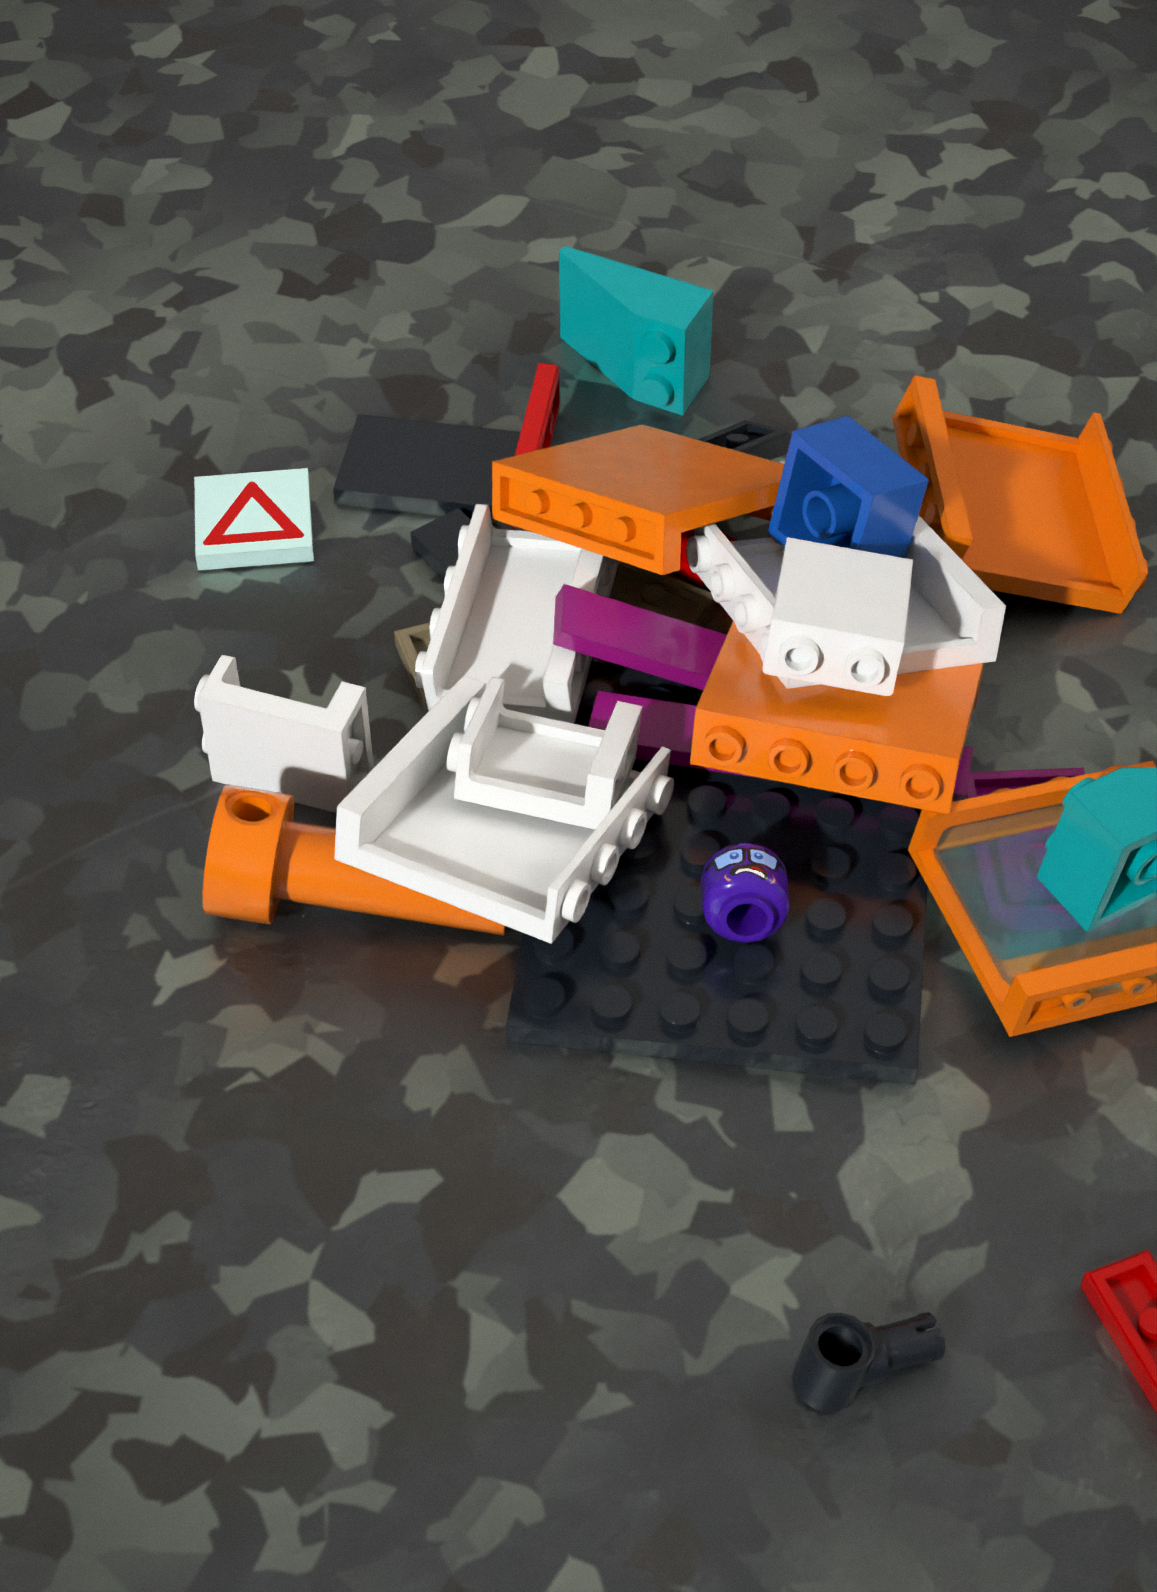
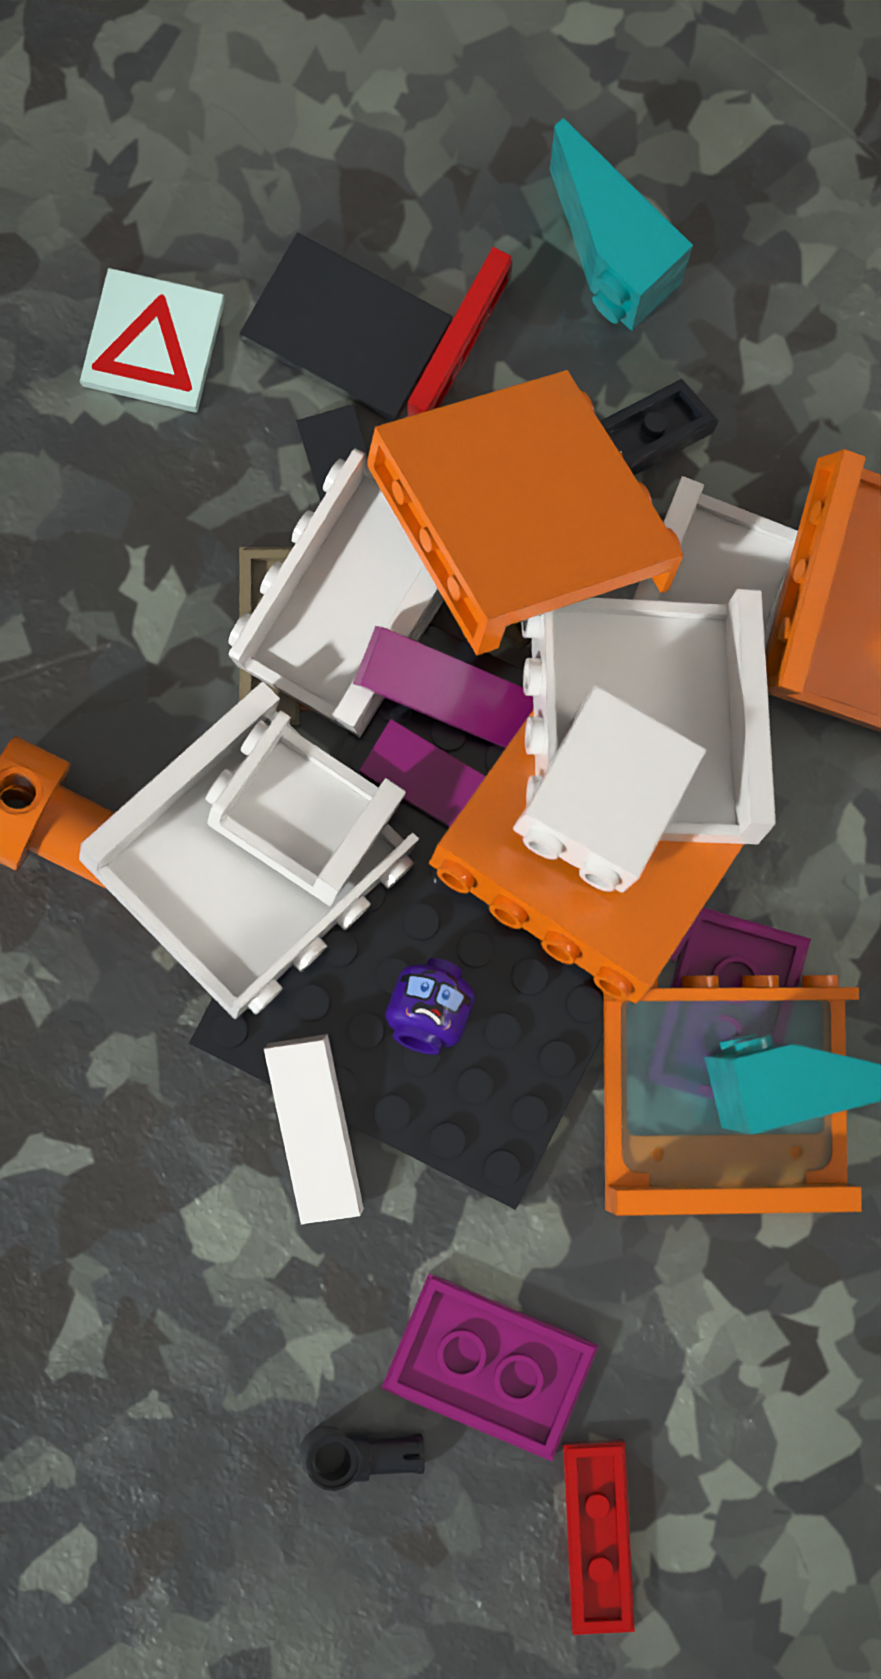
camera: 20 degrees right, 35 degrees up
white panel [194,655,374,813] -> none
blue brick [768,416,929,558] -> none
none -> white tile [264,1034,364,1224]
none -> magenta tile [381,1272,599,1461]

